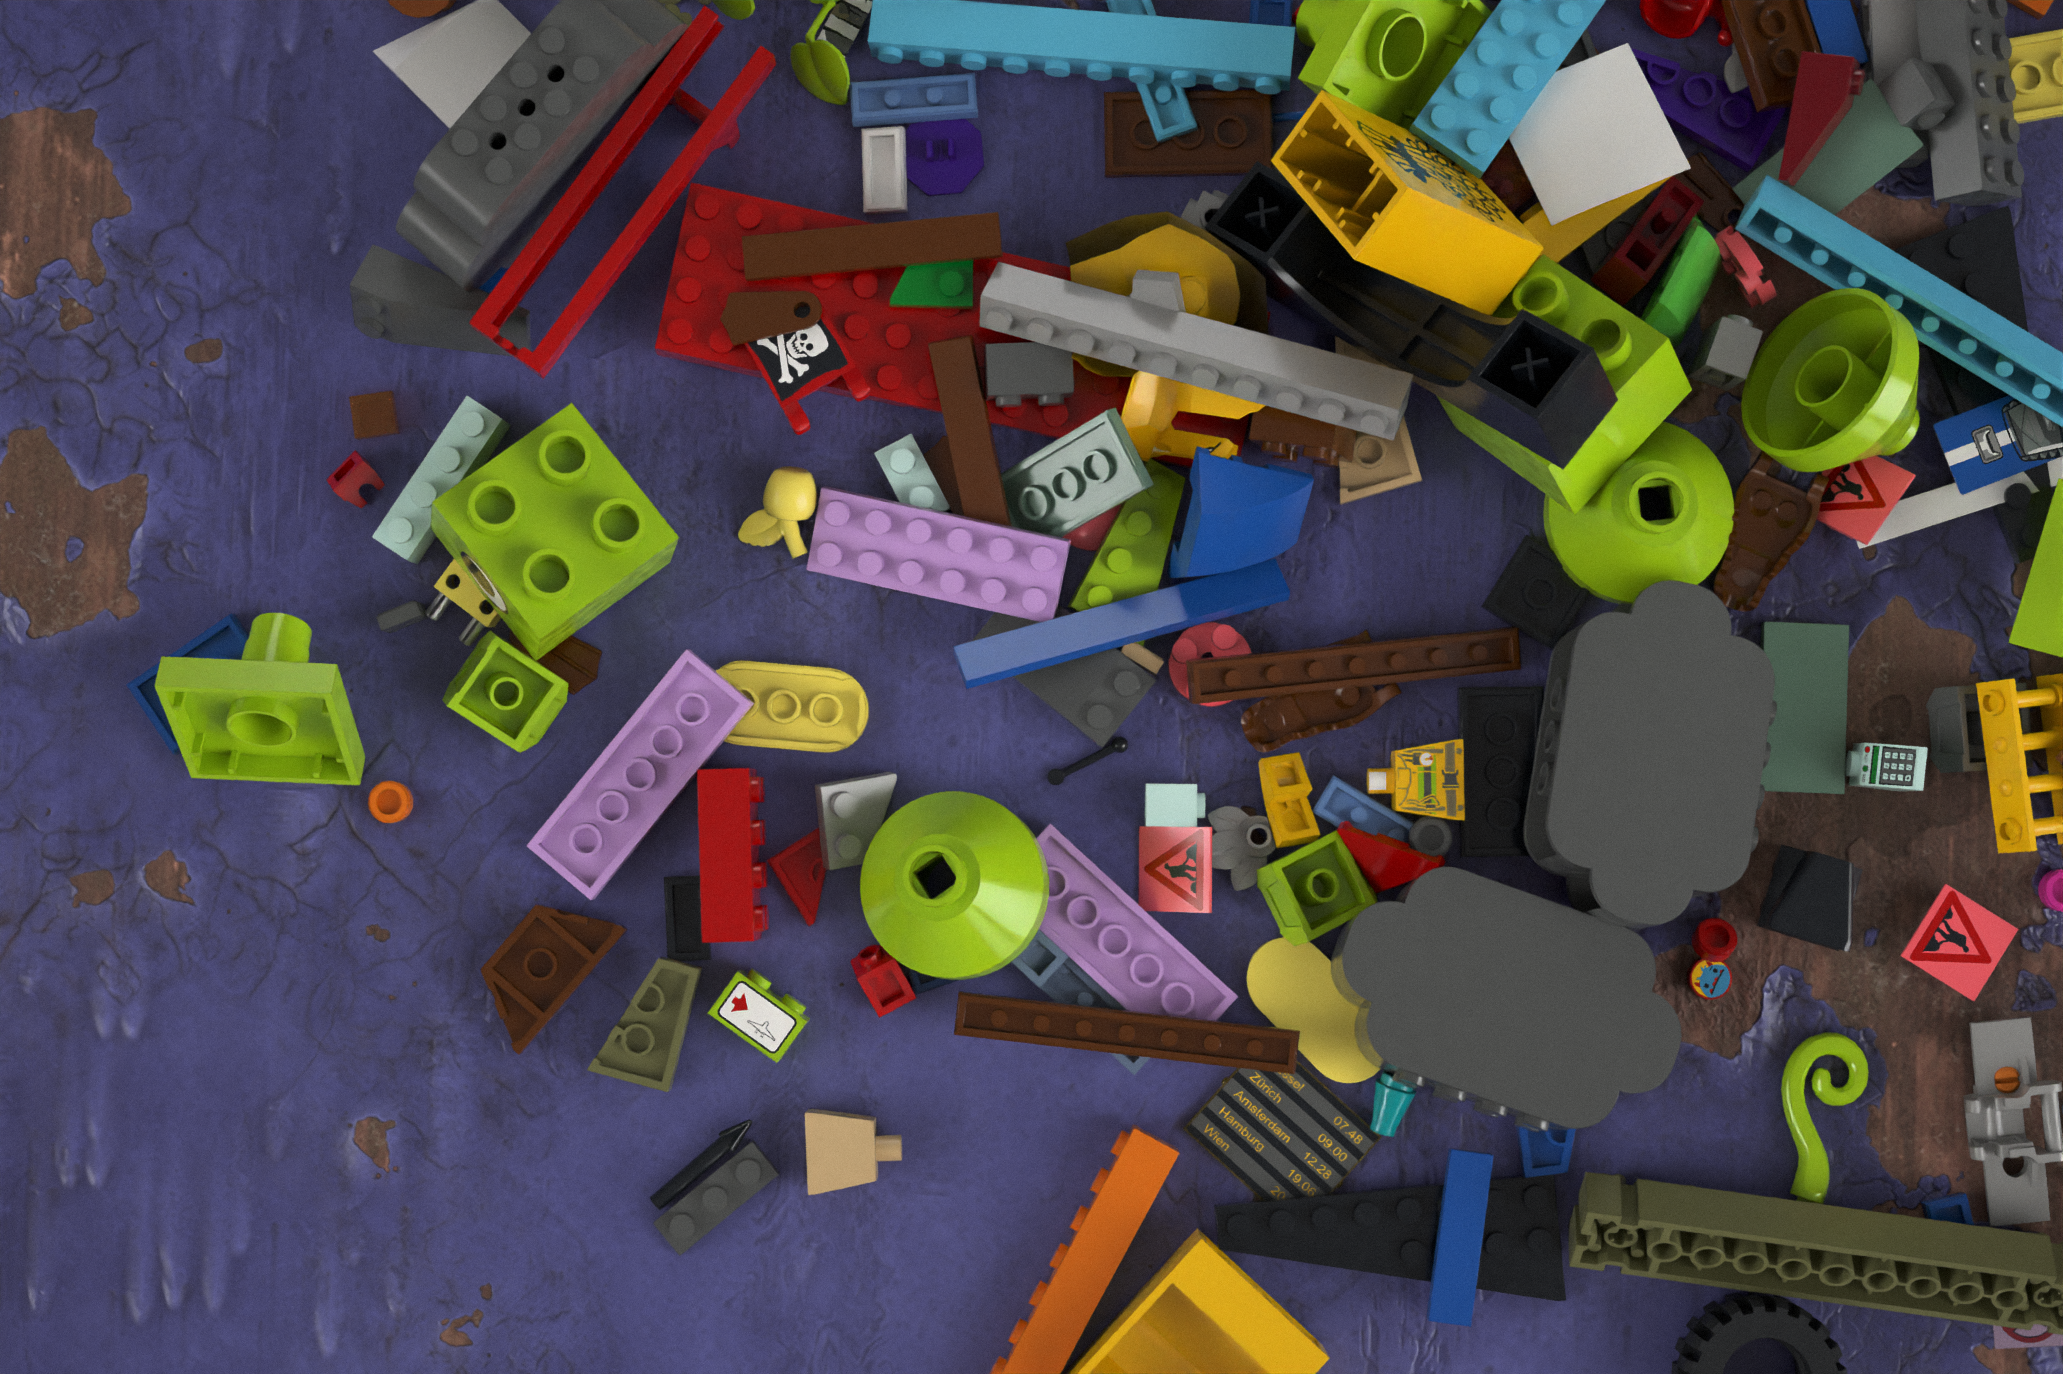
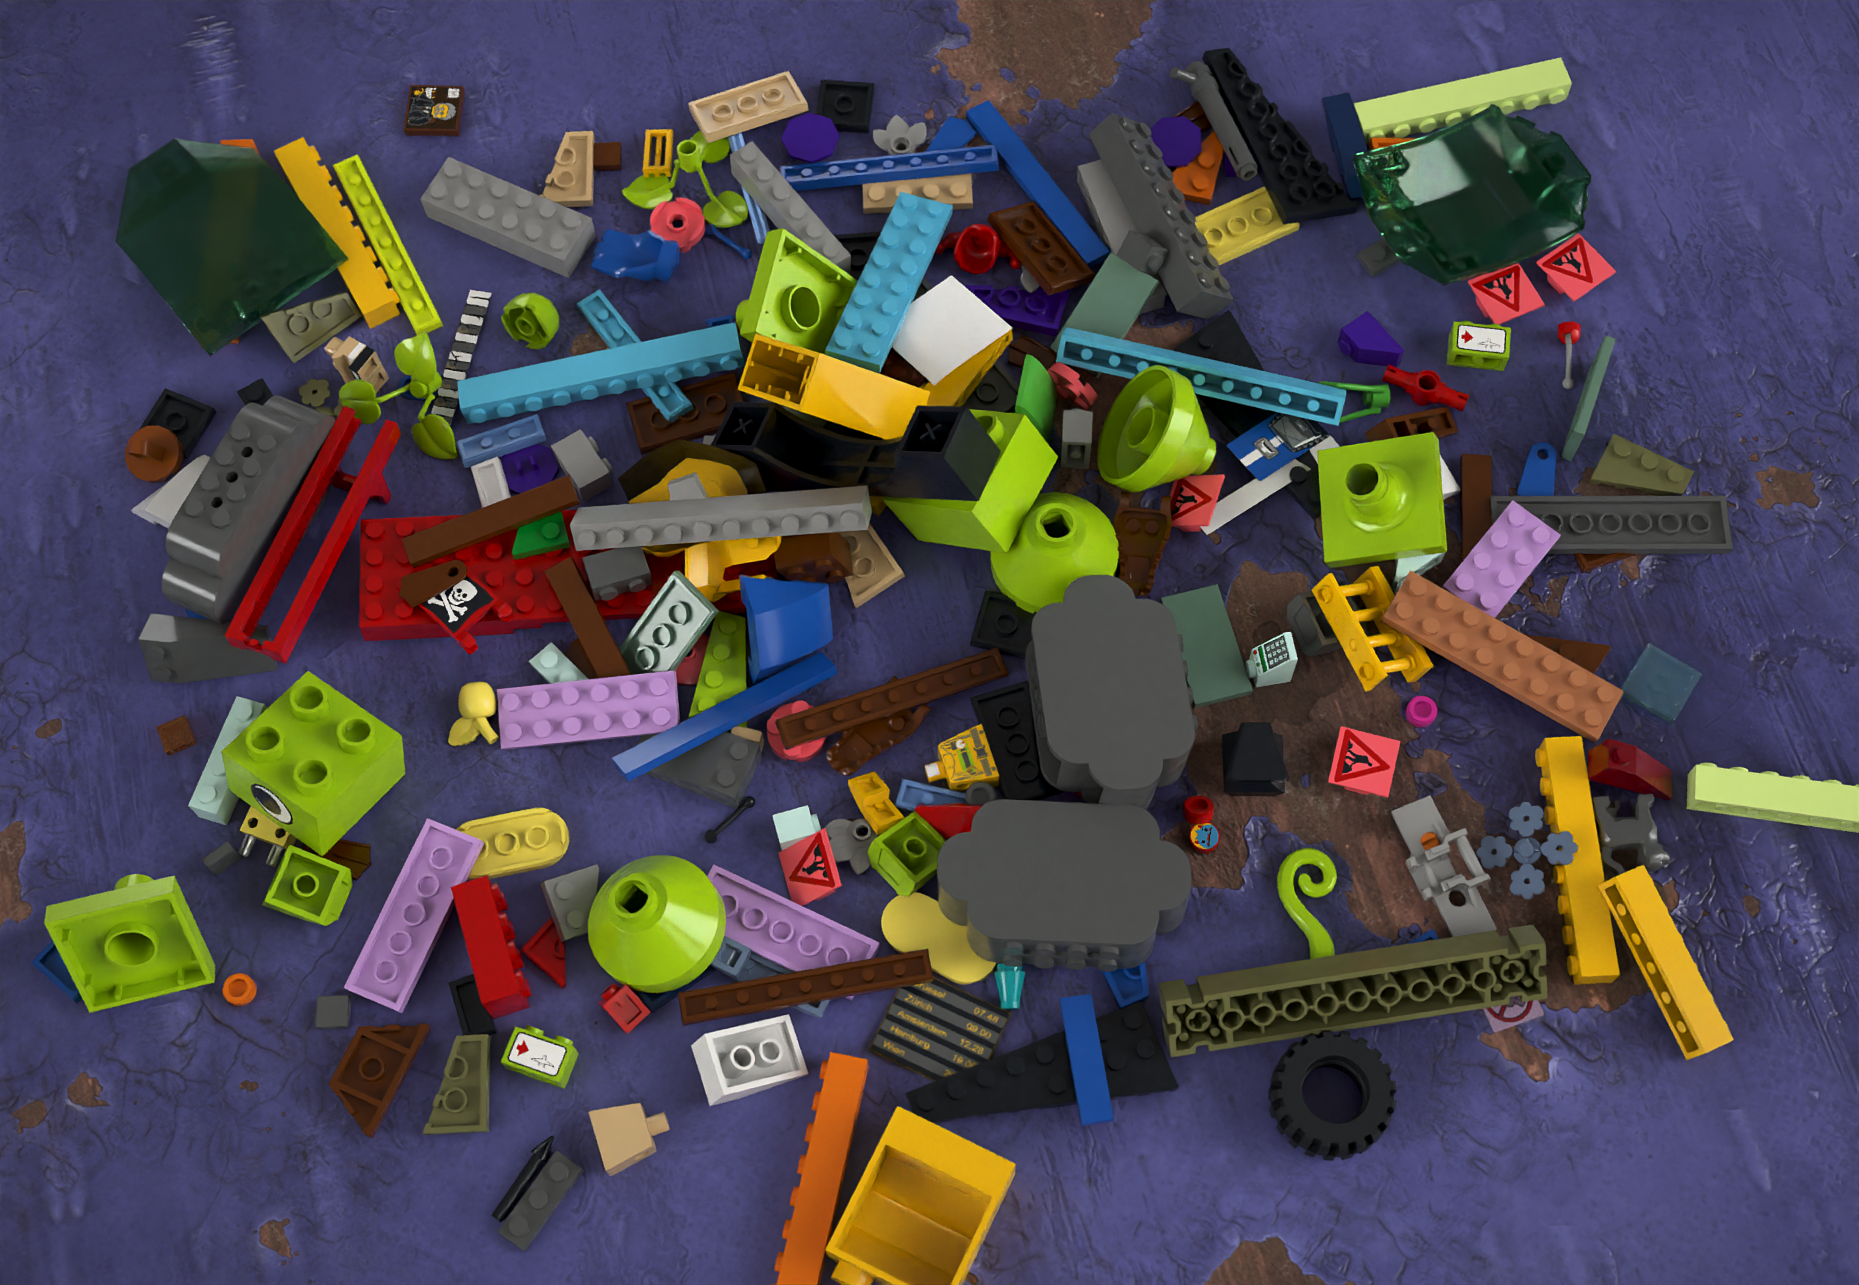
camera: 20 degrees left, 20 degrees down
red tile [326,450,385,509] -> none
dark red slope [1590,176,1705,306] -> none
dark red slope [1778,51,1865,186] -> none
none -> dark grey tile [315,995,352,1030]
none -> light grey brick [551,429,614,502]
none -> white slope [691,1014,808,1106]

